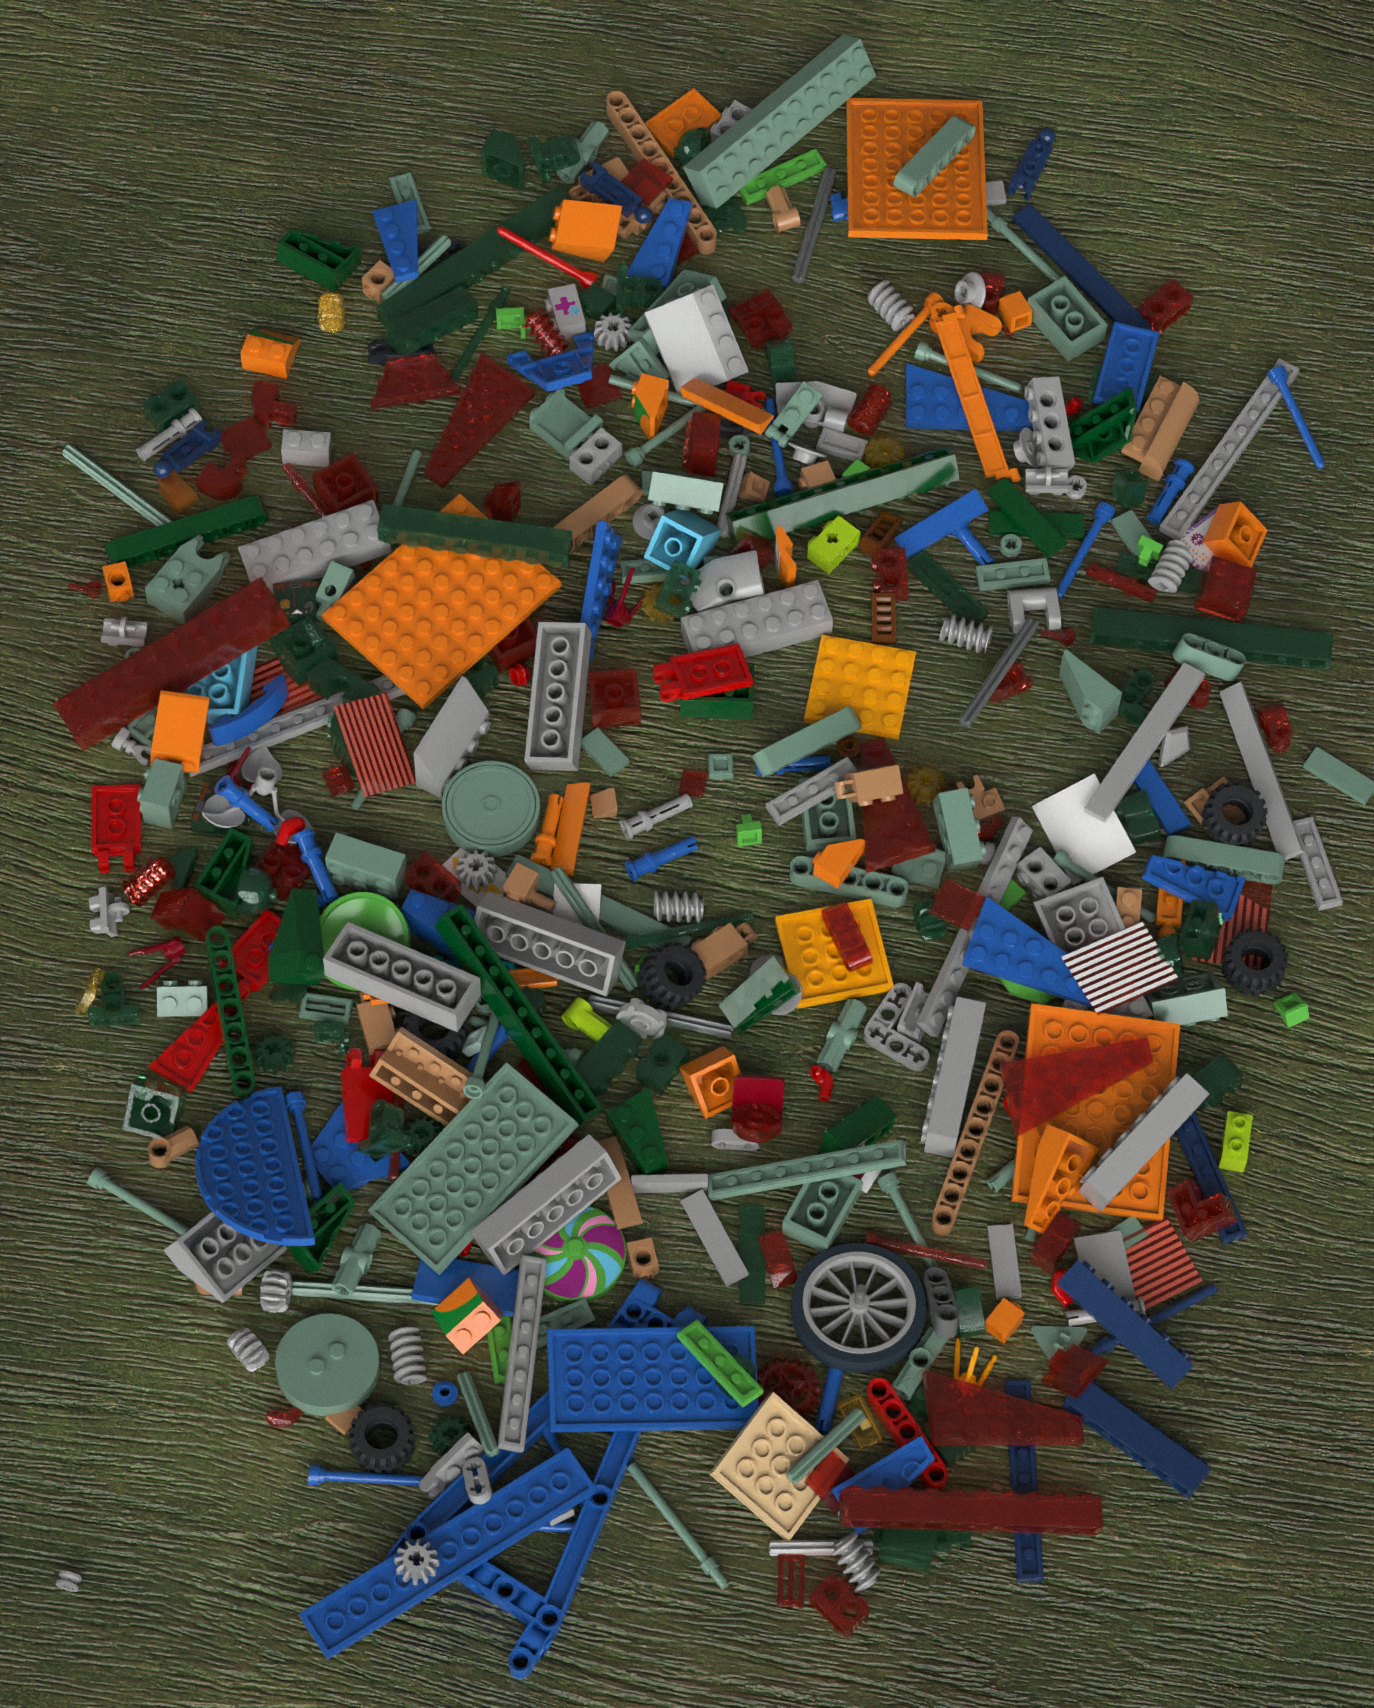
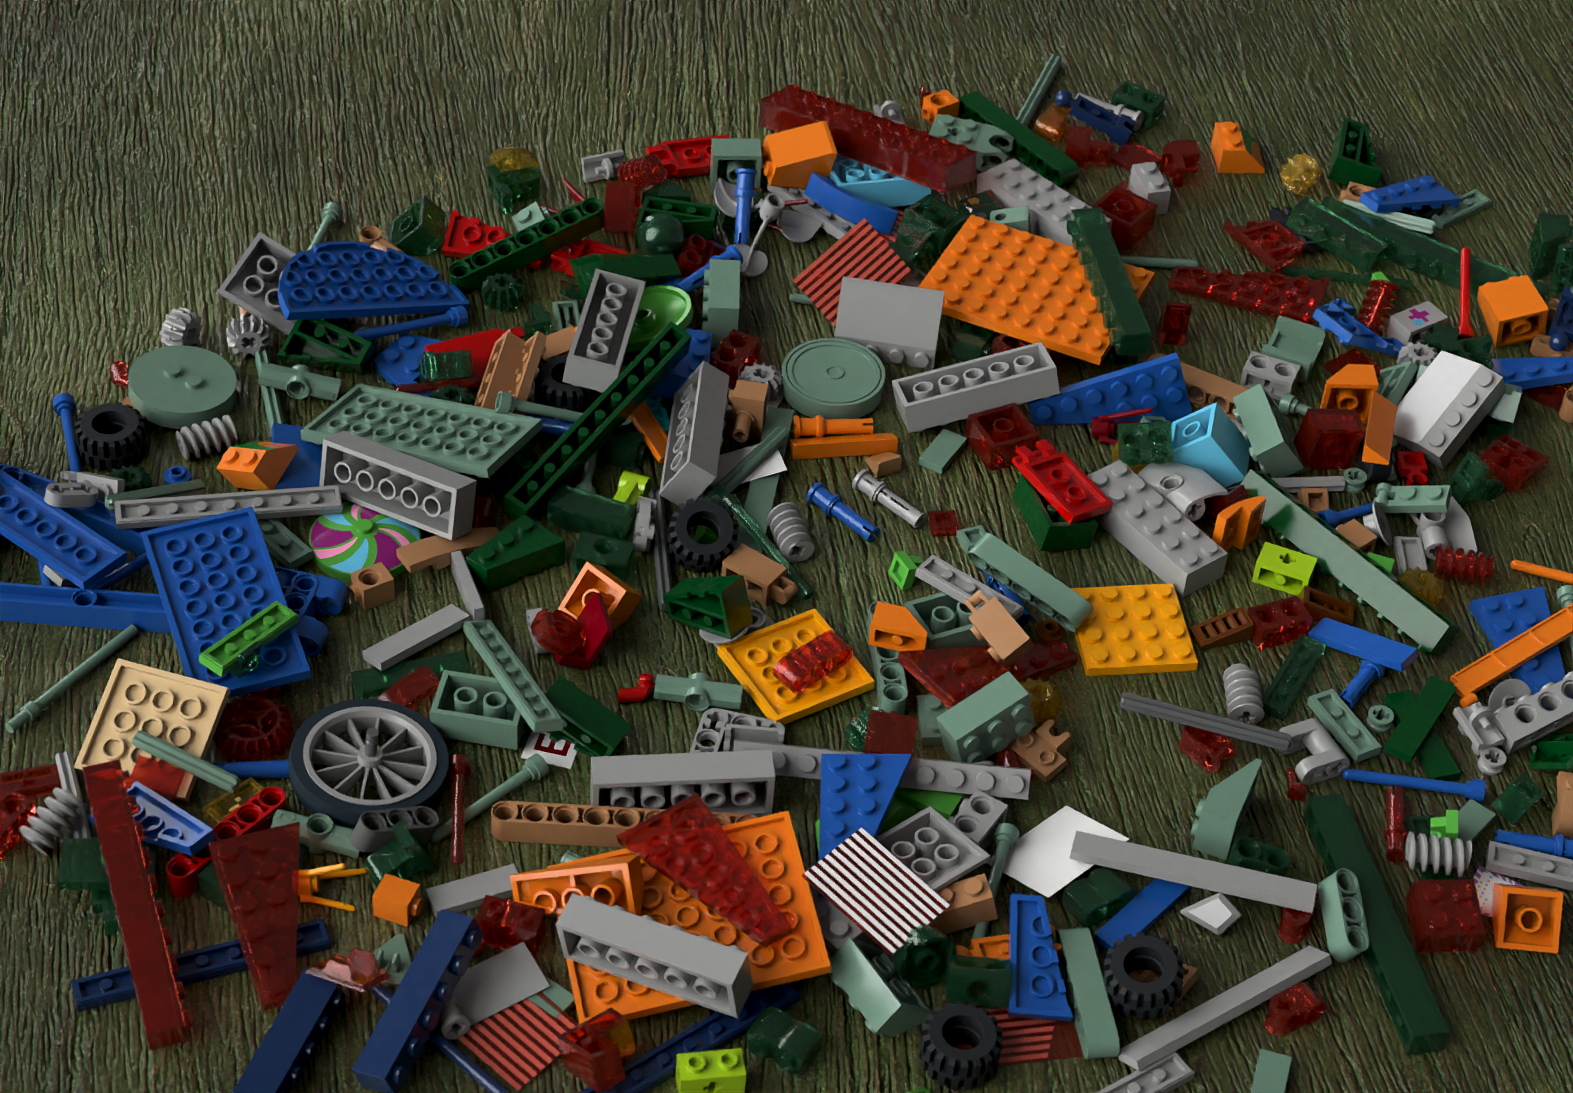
camera: 70 degrees right, 20 degrees down
red arm [275,816,305,847] -> none

